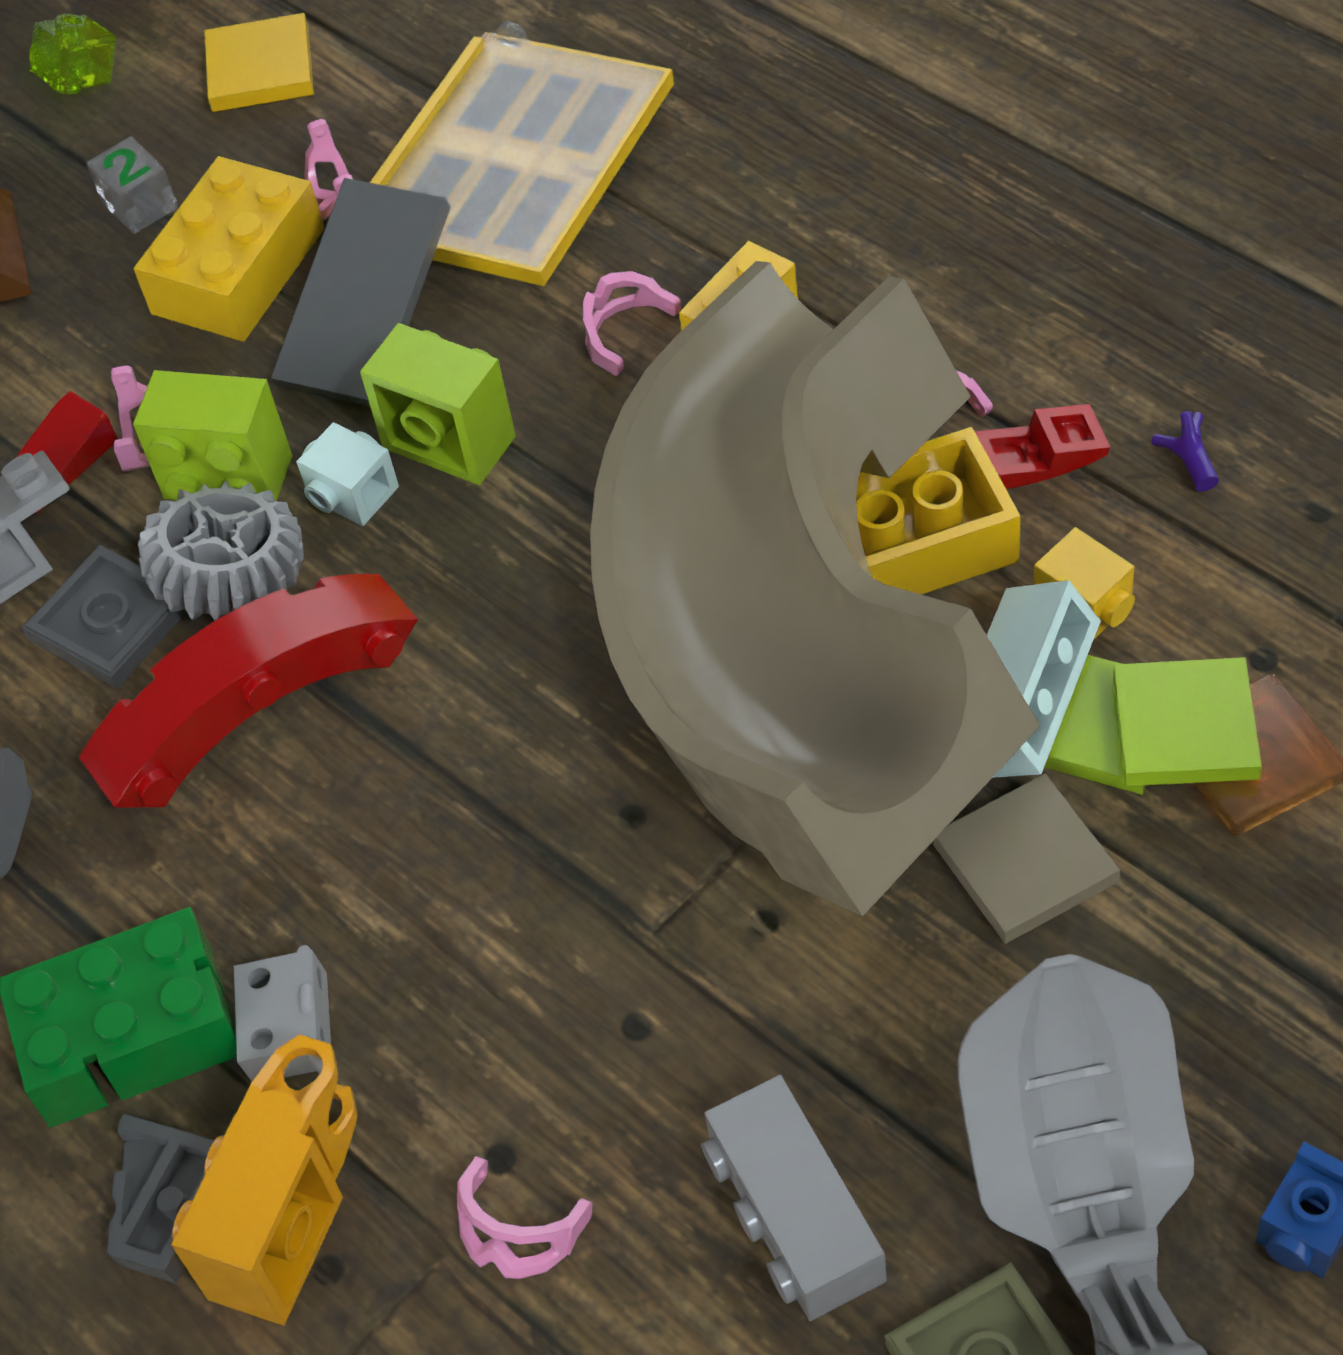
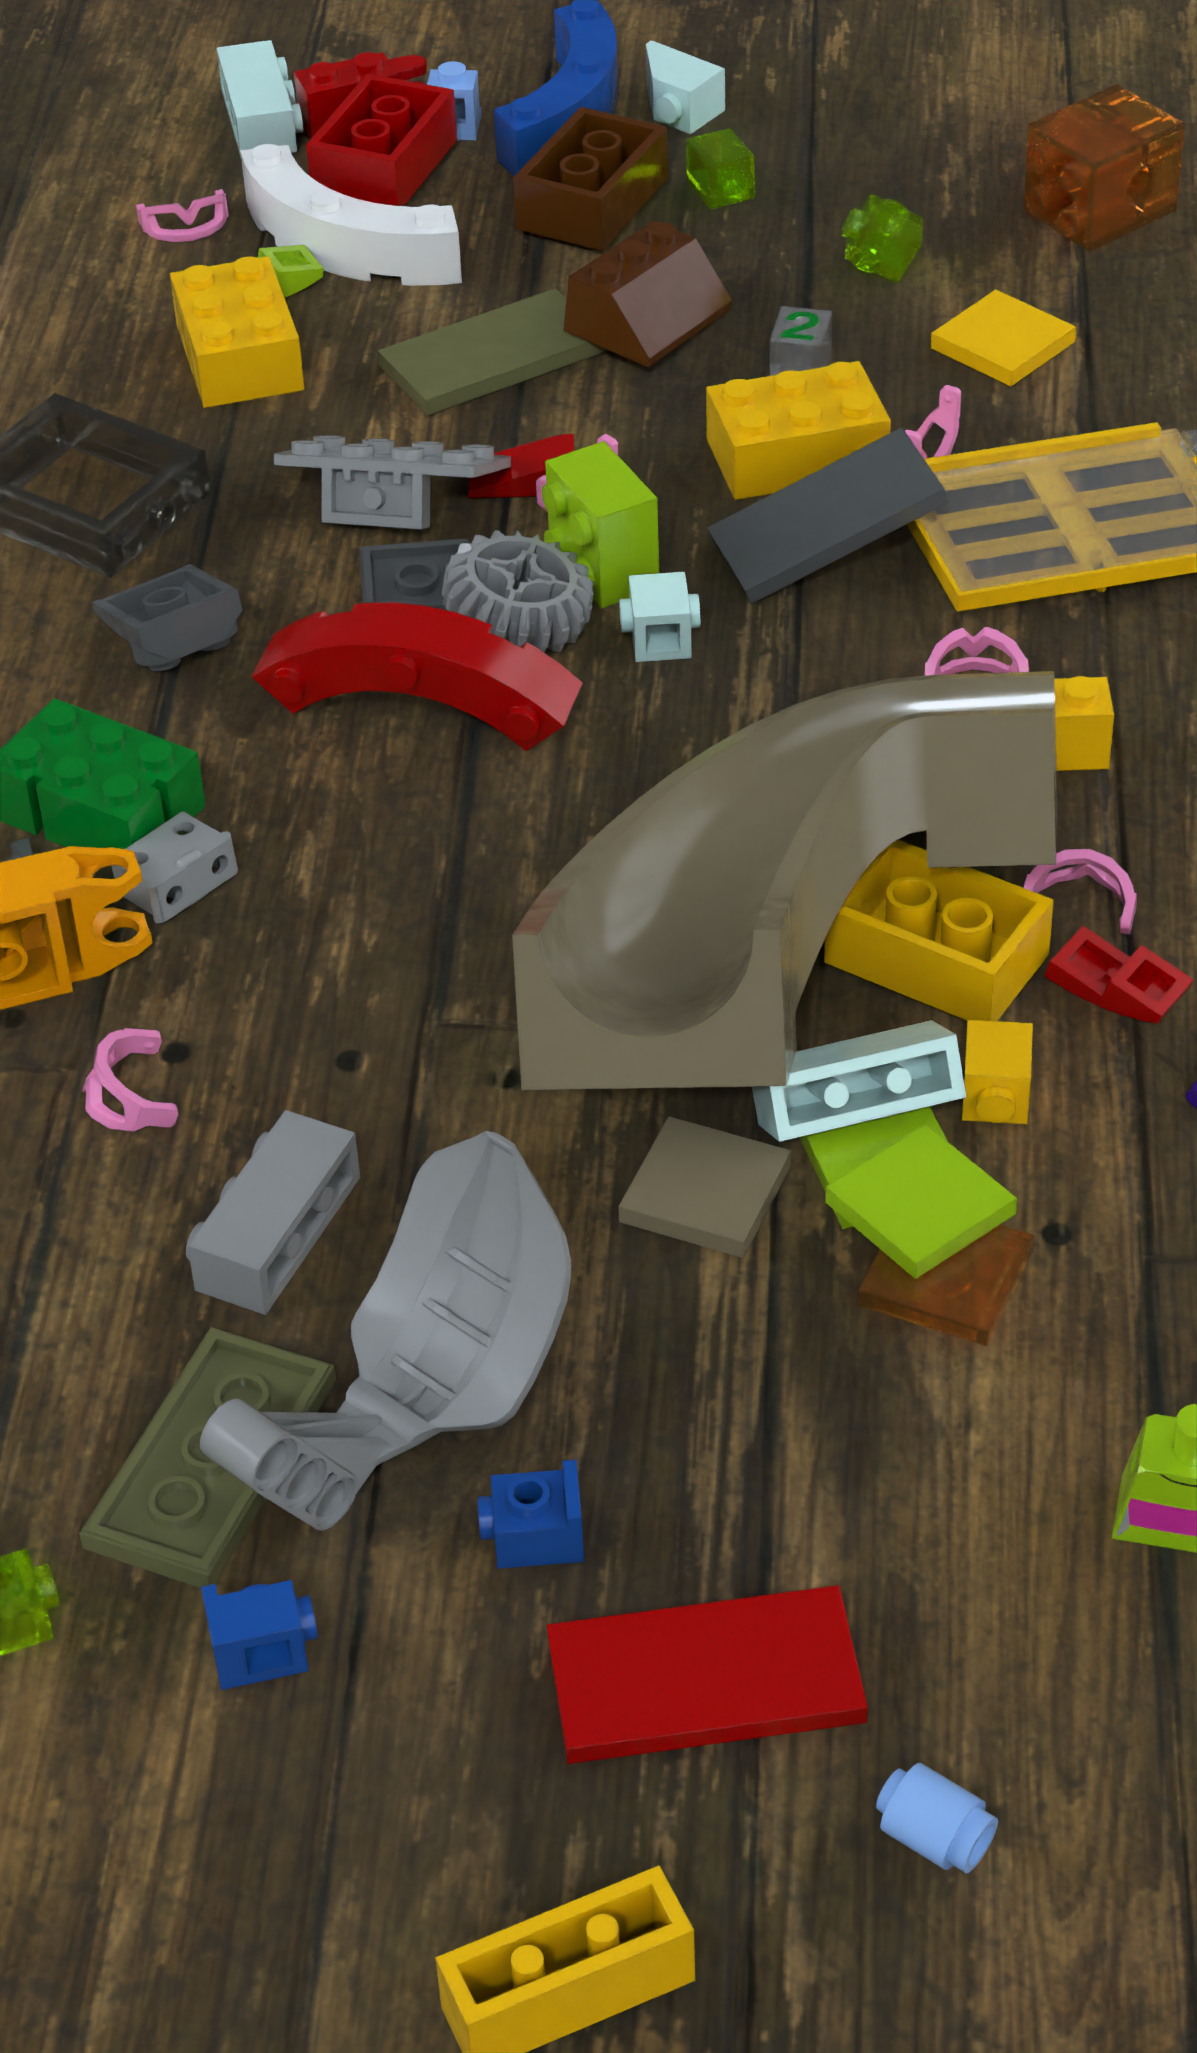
camera: 45 degrees right, 10 degrees down
lime brick [360,323,516,486] -> none

